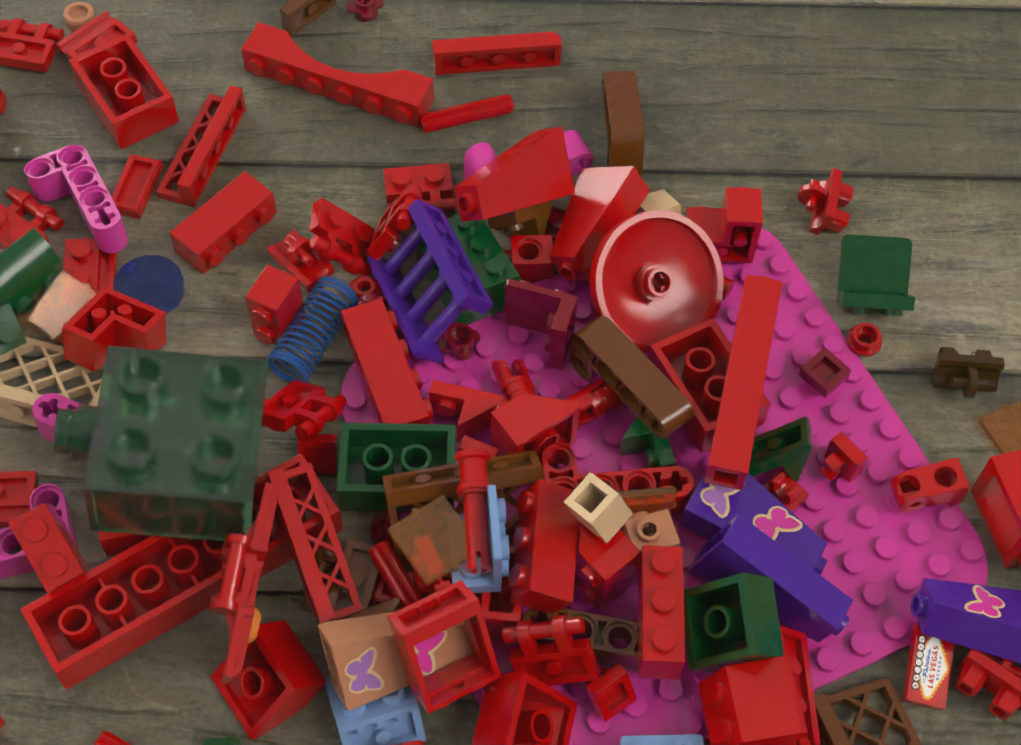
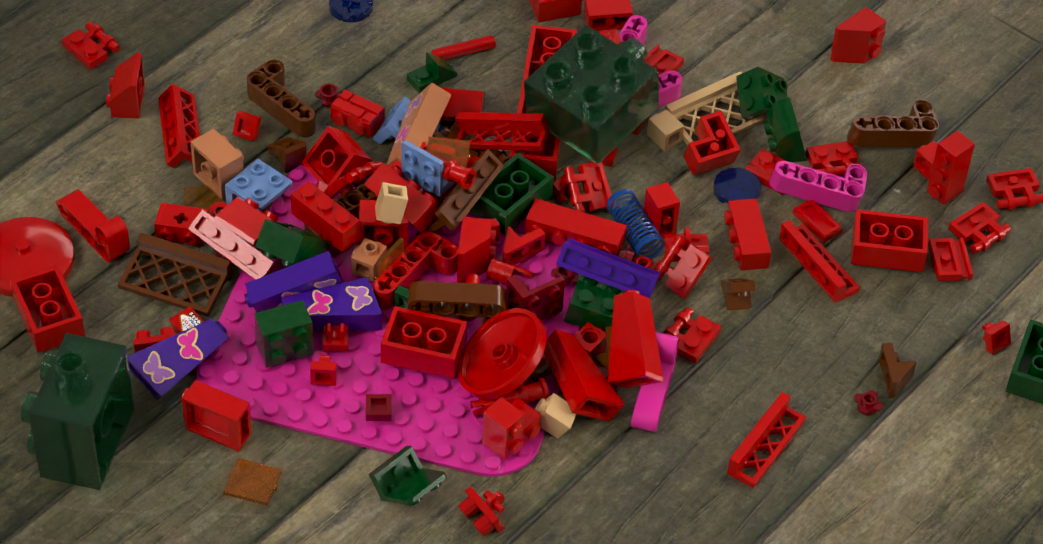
camera: 130 degrees right, 10 degrees down
clear orange piece [26,270,97,344] -> none
nougat tile [63,2,96,32] -> none
red piece [209,482,279,684] -> none
red arch [241,22,434,127] -> none
red plate [367,184,423,261] -> none
red window [387,580,501,714] -> none
red axle [420,94,514,133] -> none
reddish brown beam [602,71,645,177] -> none
red brick [704,274,783,491] -> none
dark green slope [748,416,812,482] -> none
red plate [846,323,883,357] -> none
red leg [890,457,970,512] -> none
dark brown hips [931,347,1005,399] -> none
none -> dark green brick [254,300,314,367]
none -> reddish brown slope [721,278,755,310]

